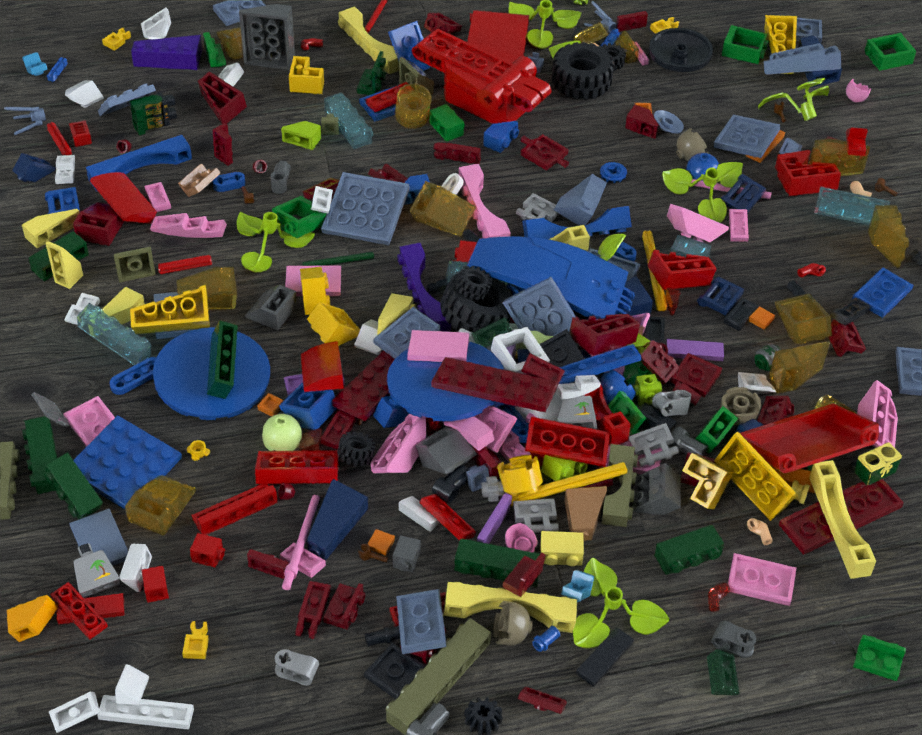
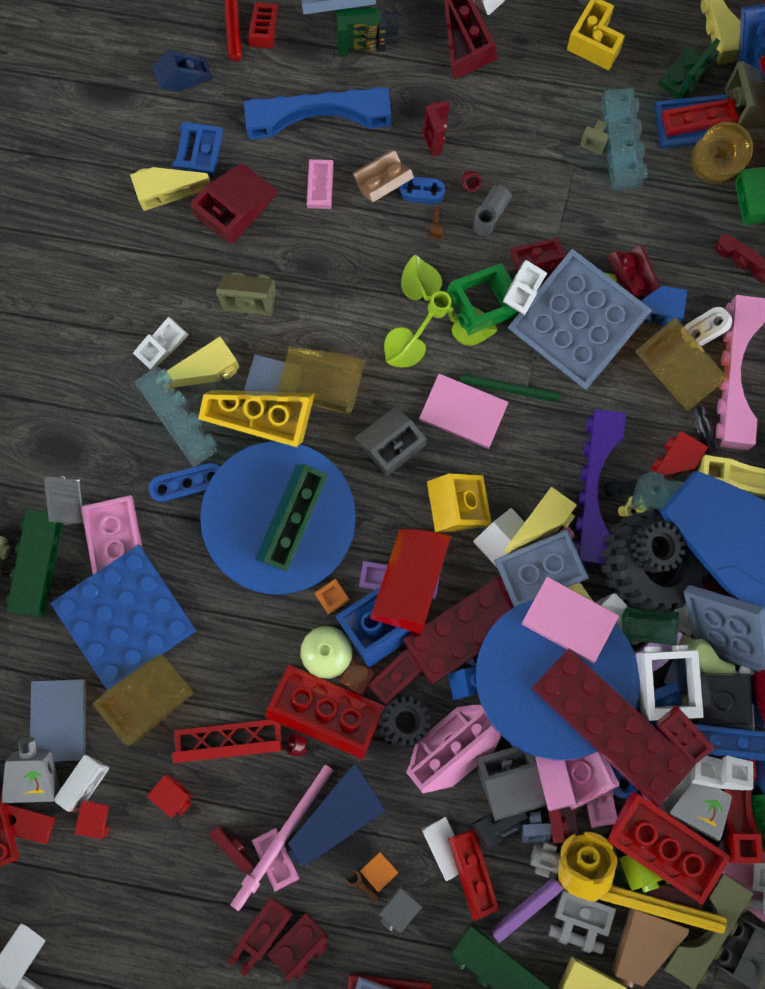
camera: 30 degrees right, 30 degrees up
dark green brick [28,231,89,282] -> none
dark green brick [44,452,103,520] -> none
light yellow slope [46,241,83,289] -> none
white slope [55,155,75,184] -> none
red slope [90,172,157,224] -> none
dark red hinge [116,139,132,153] -> none
bright pink slope [150,213,227,238] -> none
red axle [158,255,212,274] -> none
yellow plate [182,621,209,659] -> none
yellow plate [187,440,210,461] -> none
lime slope [281,121,321,150] -> none
yellow brick [300,267,330,315] -> none
bright pink hair [505,523,538,553] -> none

